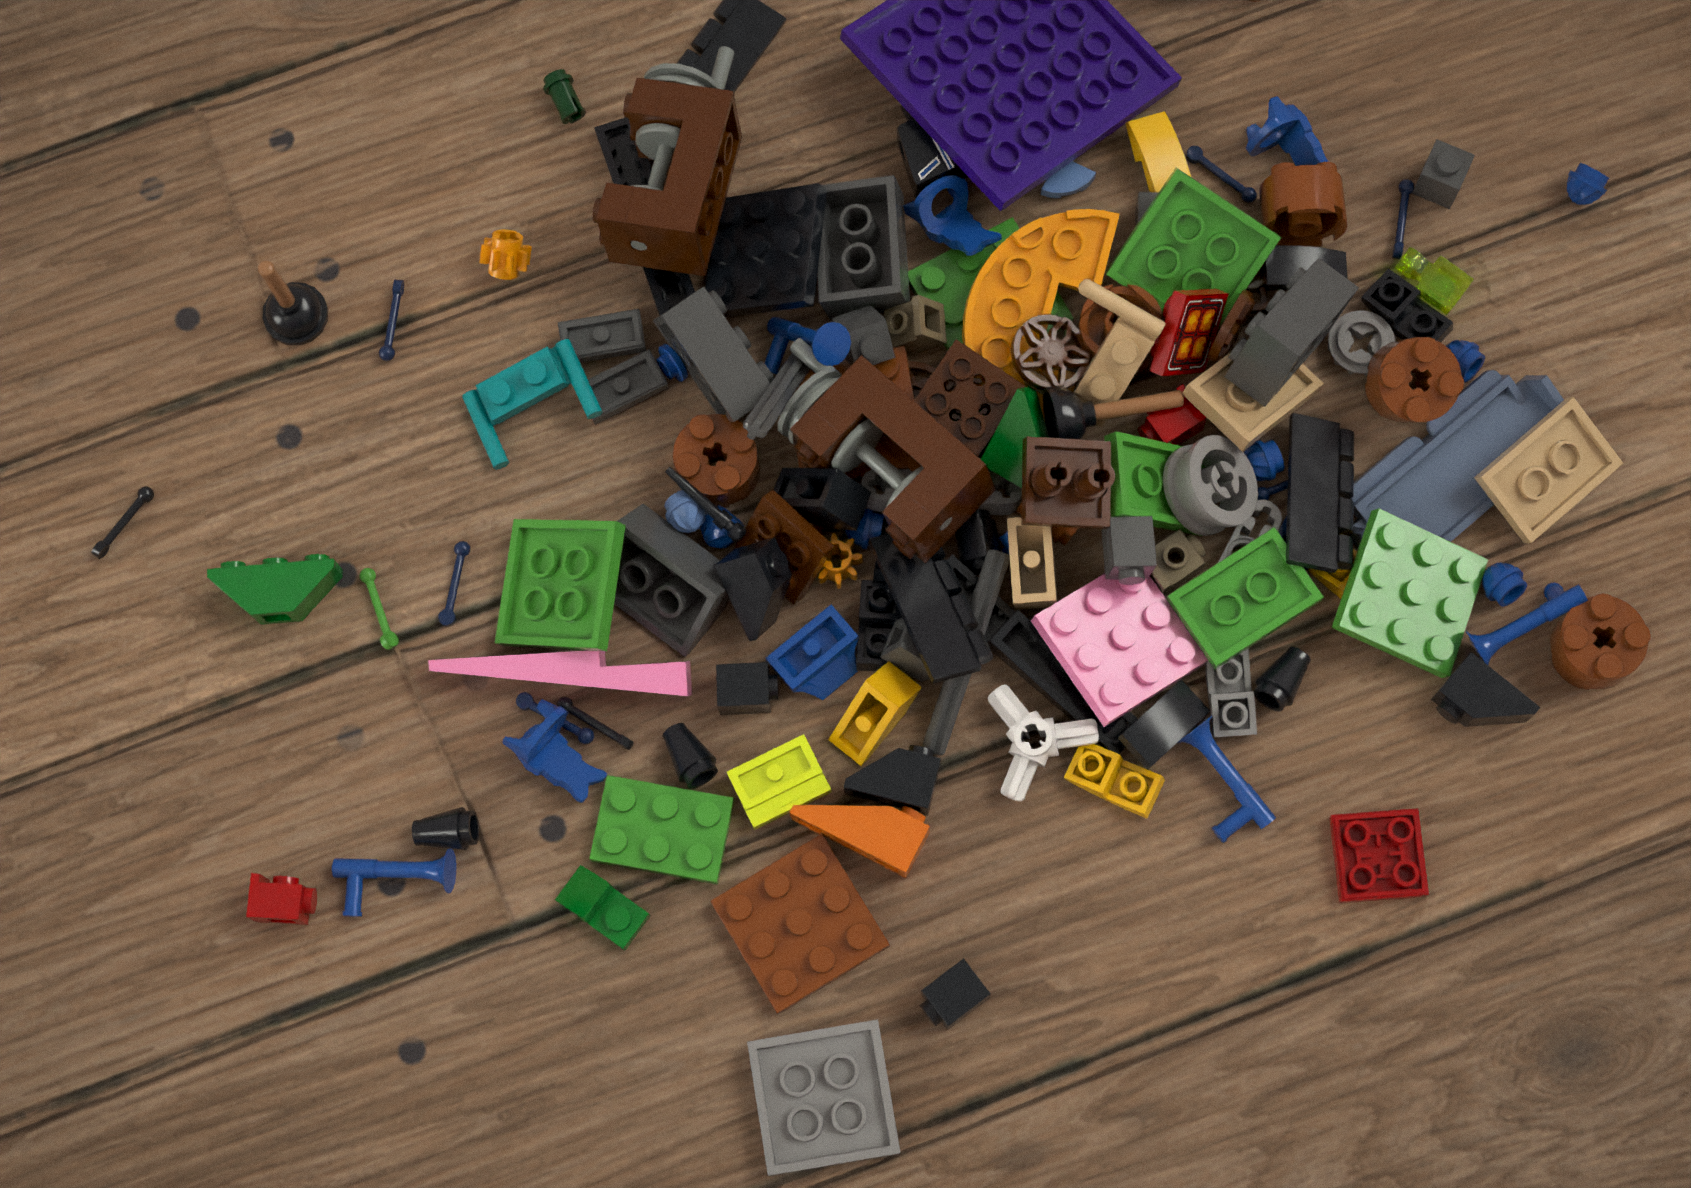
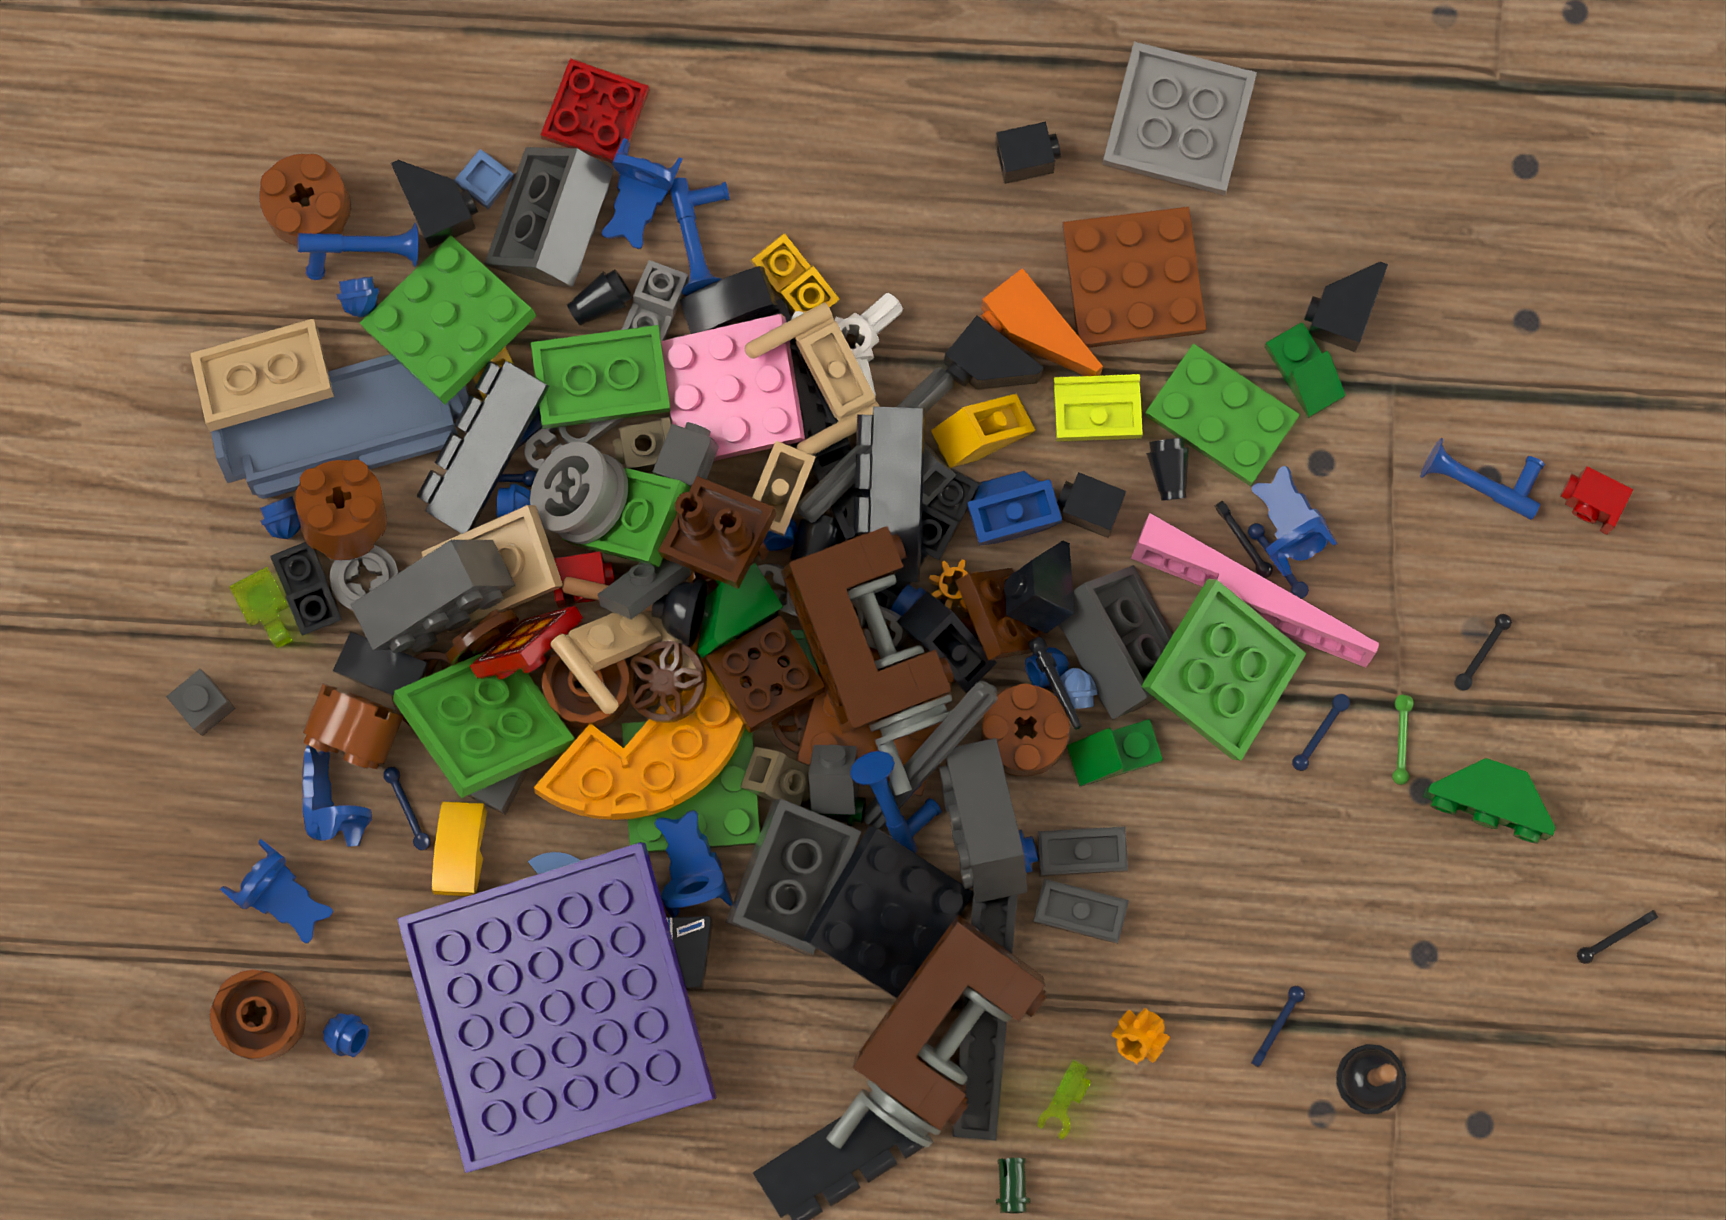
camera: 160 degrees left, 5 degrees up
black cone [412,807,479,850] -> none
teal plate [462,339,603,470] -> none
dark blue hinge [1392,179,1414,259] -> none
blue plate [1567,162,1609,205] -> none
none -> blue hair [220,839,333,944]
none -> medium blue tile [455,149,514,209]
none -> dark grey slope [484,147,614,287]
none -> dark grey plate [598,558,691,619]
none -> blue hair [602,138,683,249]
none -> tan plate [745,302,880,455]
none -> clear neon green plate [1037,1060,1091,1140]
none -> green slope [1066,719,1163,787]
none -> black slope [1304,262,1388,352]
none -> black hinge [1454,614,1512,691]

